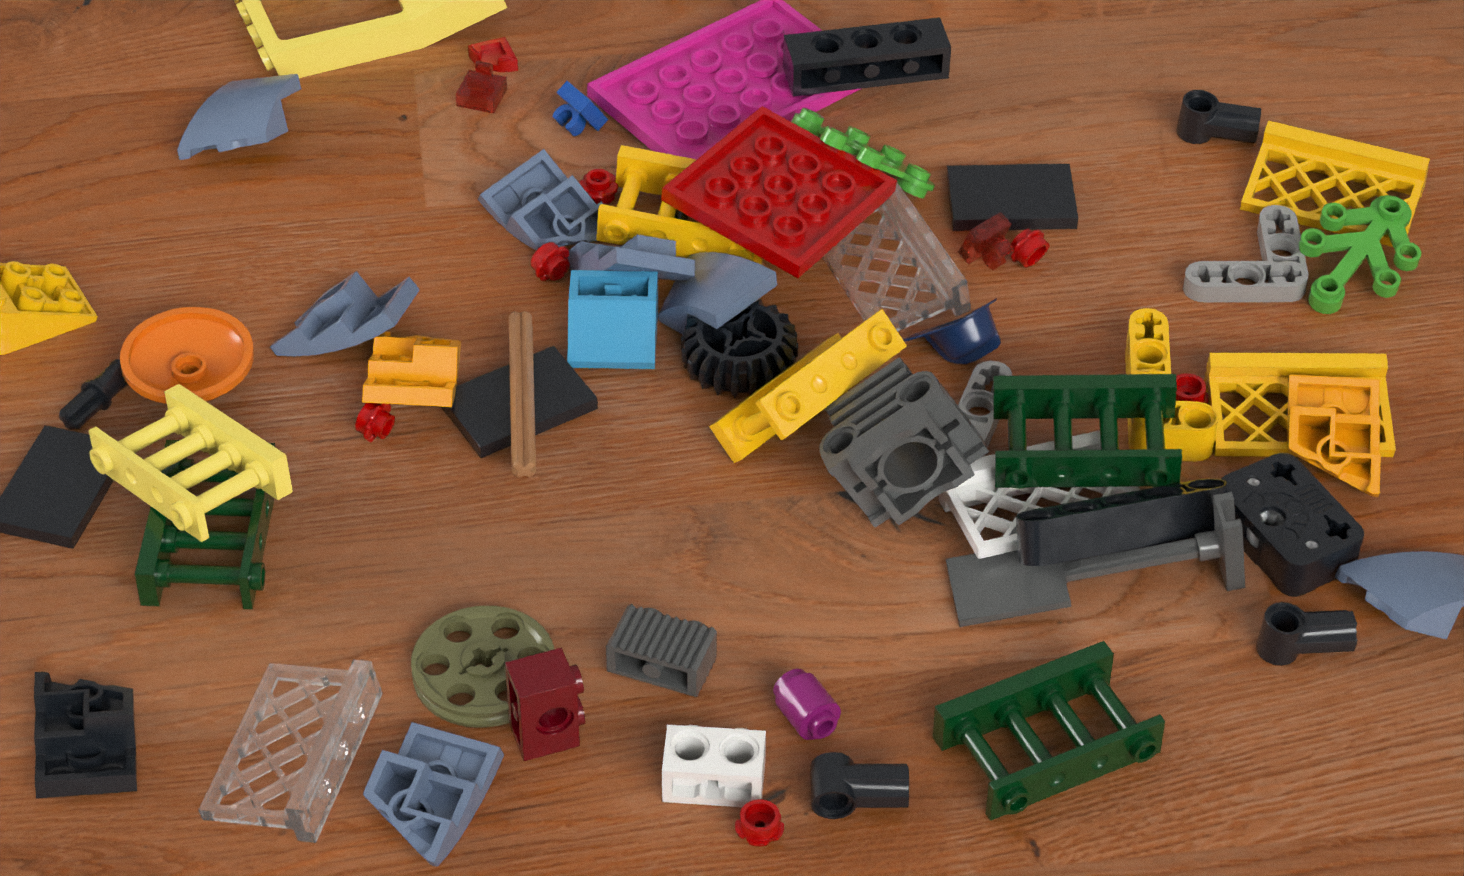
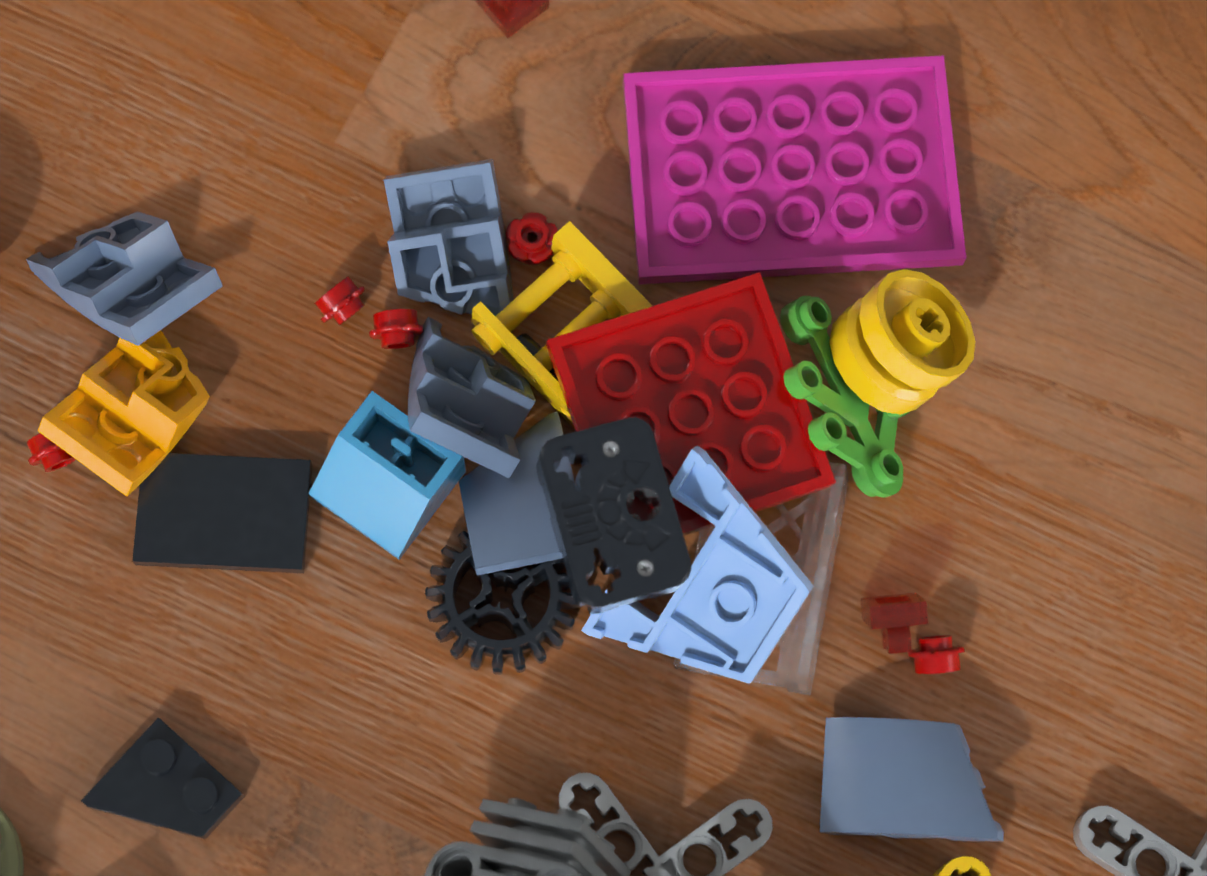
camera: 30 degrees right, 30 degrees up
medium nougat axle [509,311,536,478] -> none
blue tile [552,81,609,137] -> none
yellow fence [709,309,907,463] -> none
black brick [783,17,951,96] -> none
dark blue piece [903,298,1001,364] -> none
black tile [946,164,1078,231] -> none
none -> black wing [81,717,245,840]
none -> red plate [314,276,365,326]
none -> black axle [536,417,692,614]
none -> light blue wing [581,446,814,684]
none -> sand blue slope [820,717,1004,841]
none -> yellow wheel [829,269,976,415]

